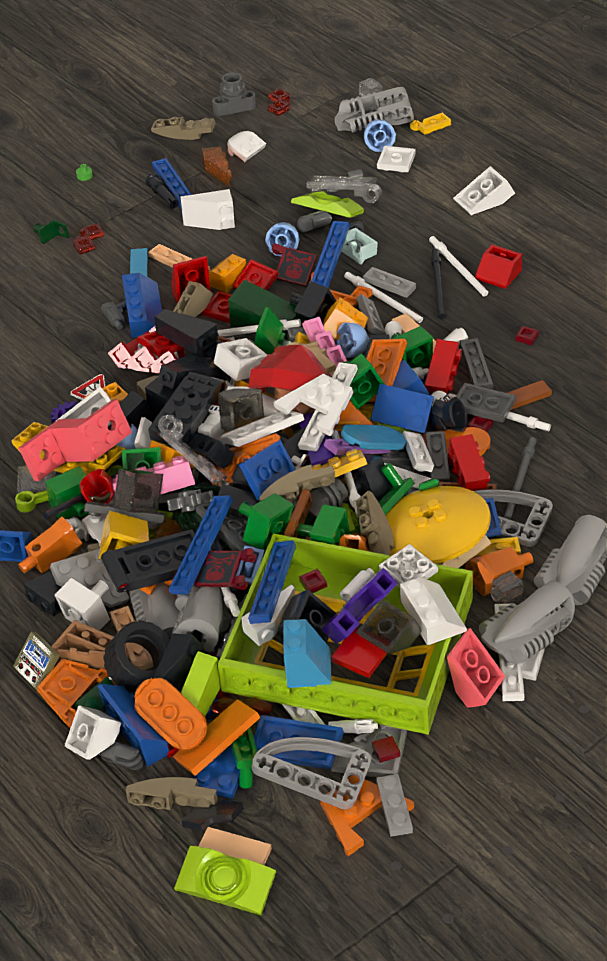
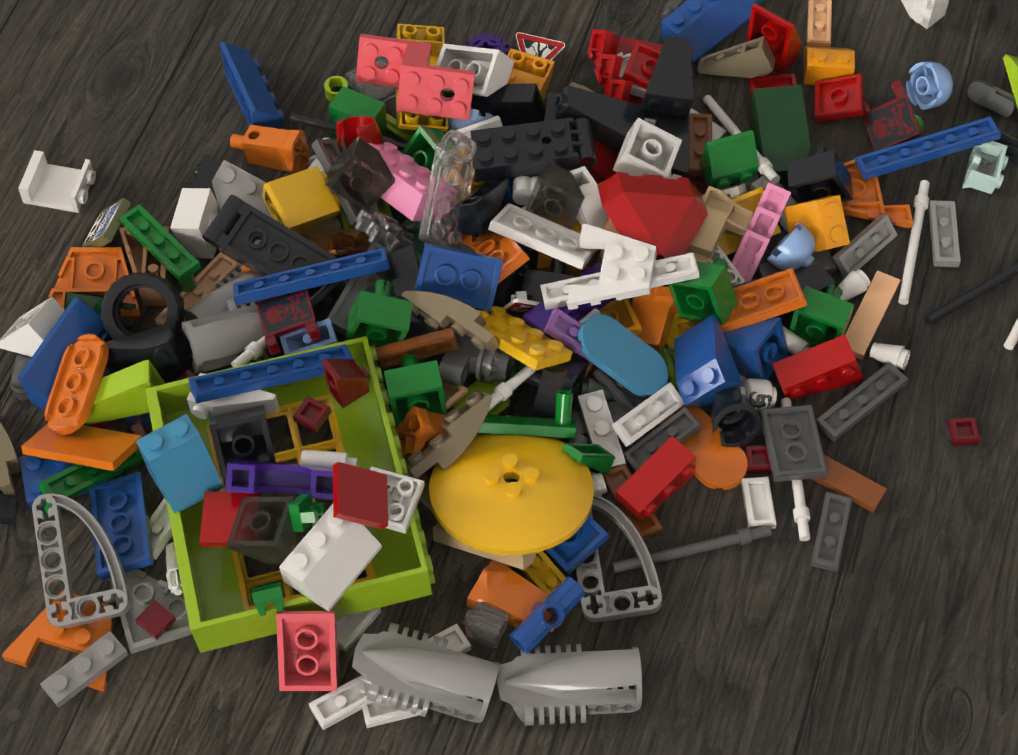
camera: 55 degrees right, 15 degrees up
none -> green piece [119,204,201,292]
none -> green tile [251,582,283,616]
none -> green tile [288,494,326,532]
none -> dark red slope [322,359,370,408]
none -> red tile [333,462,388,529]
none -> blue piece [509,577,586,654]
none -> white tile [741,477,777,530]
none -> dark grey tile [810,492,853,572]

